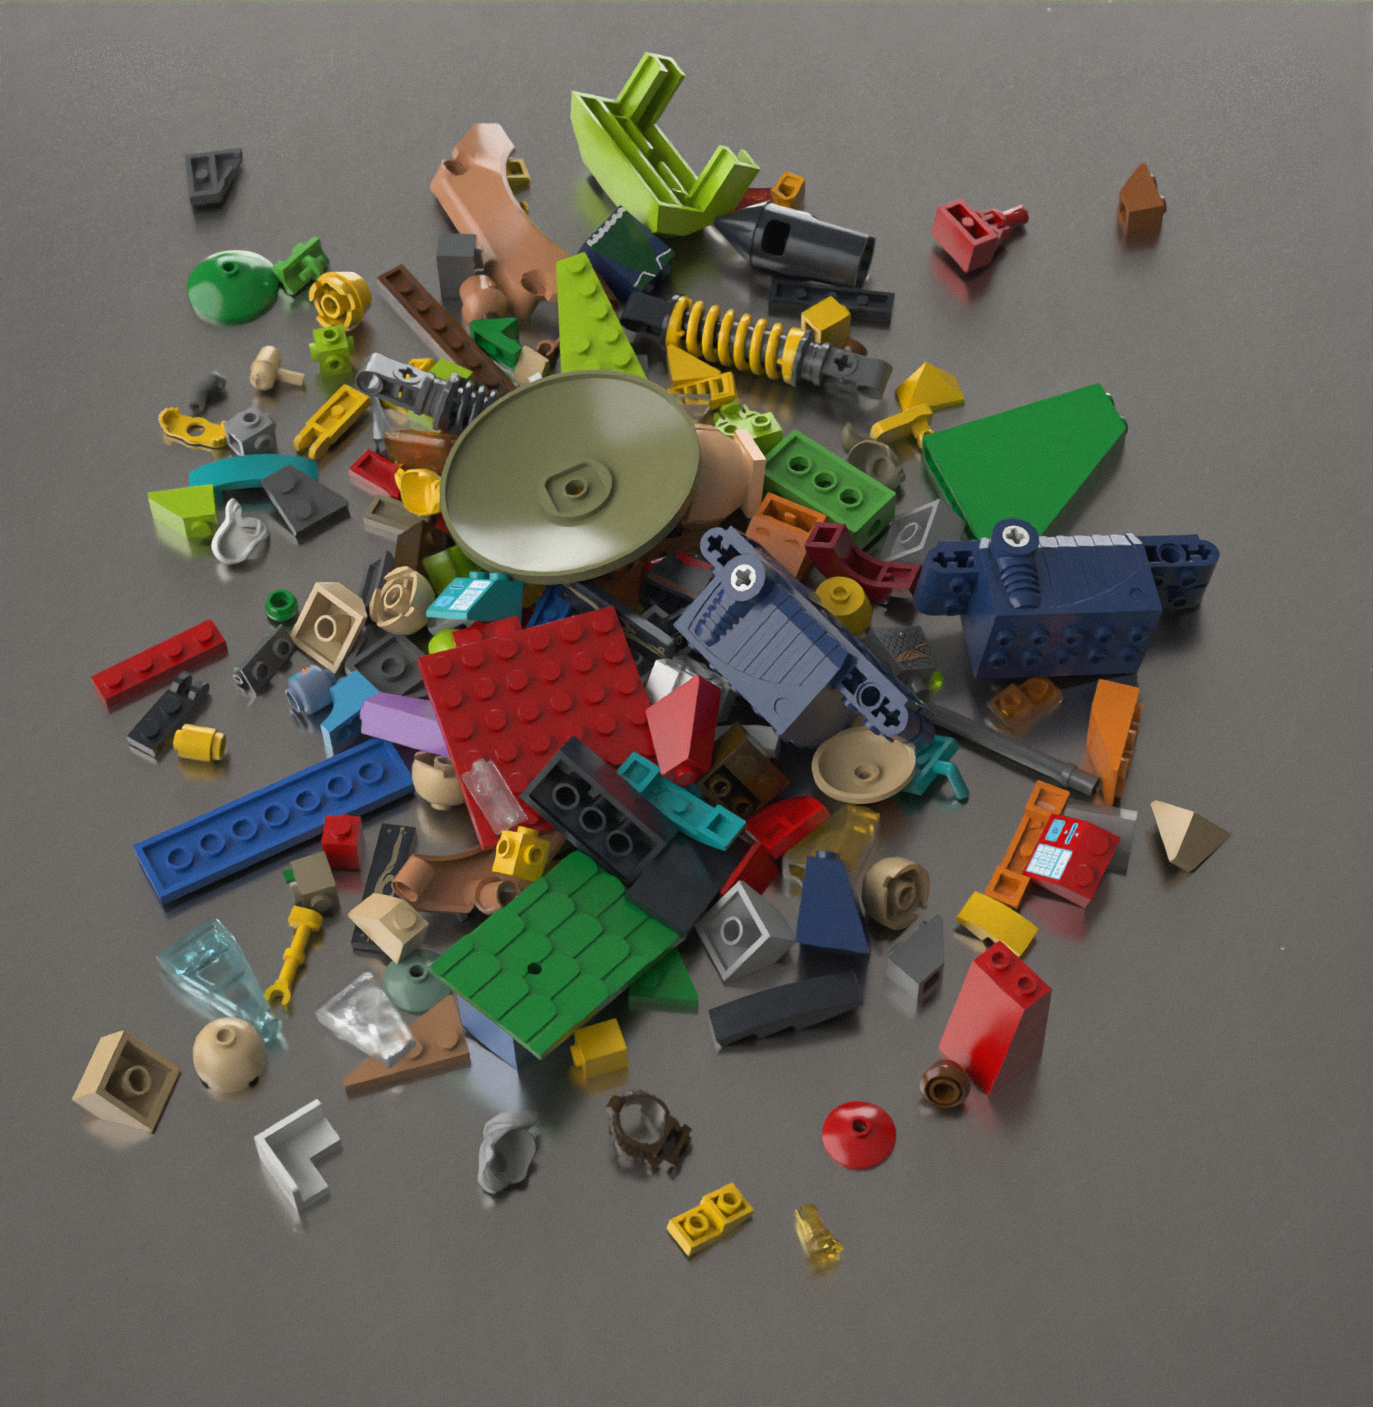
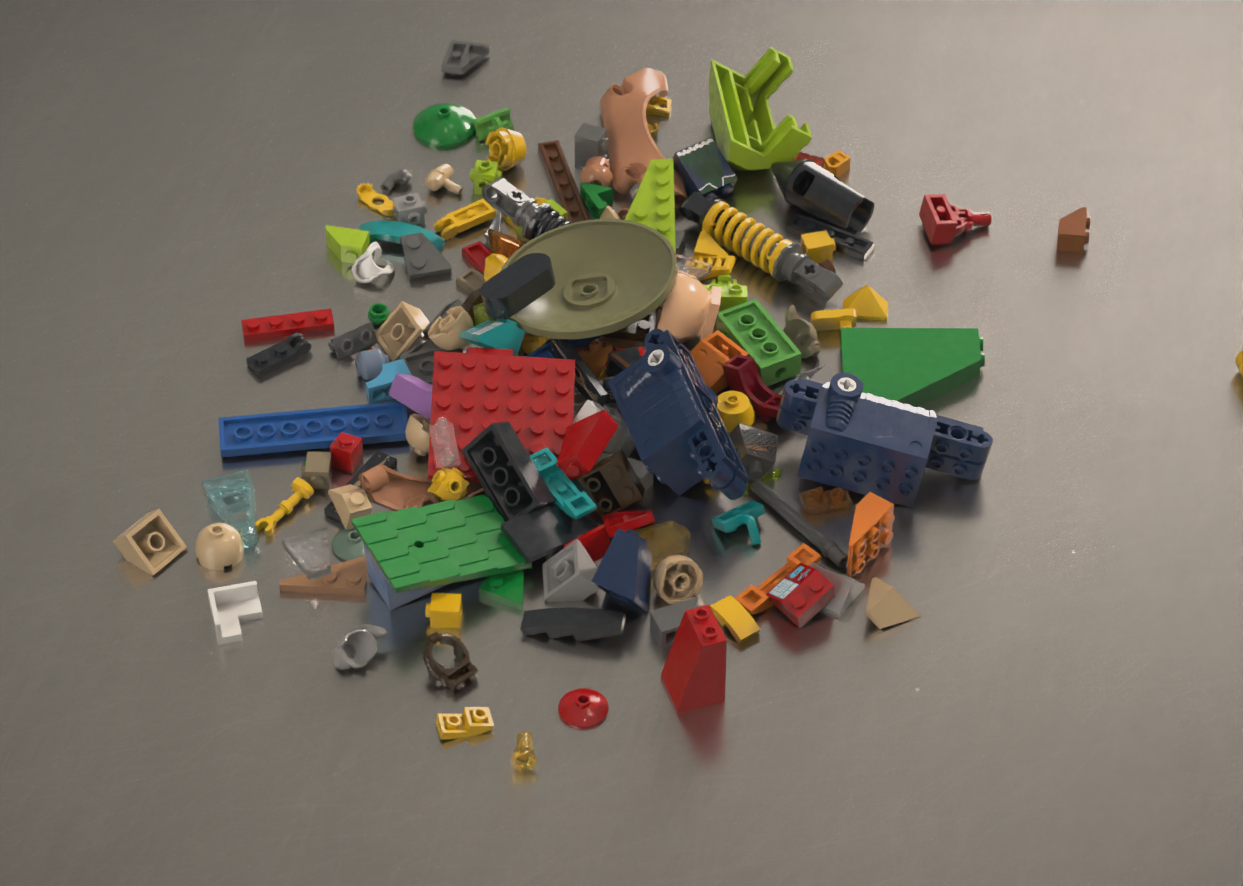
camera: 20 degrees right, 10 degrees down
yellow brick [173,724,227,763] -> none
tan dish [812,726,916,804] -> none
reddish brown cone [920,1059,971,1108] -> none
none -> black plant [480,253,556,319]

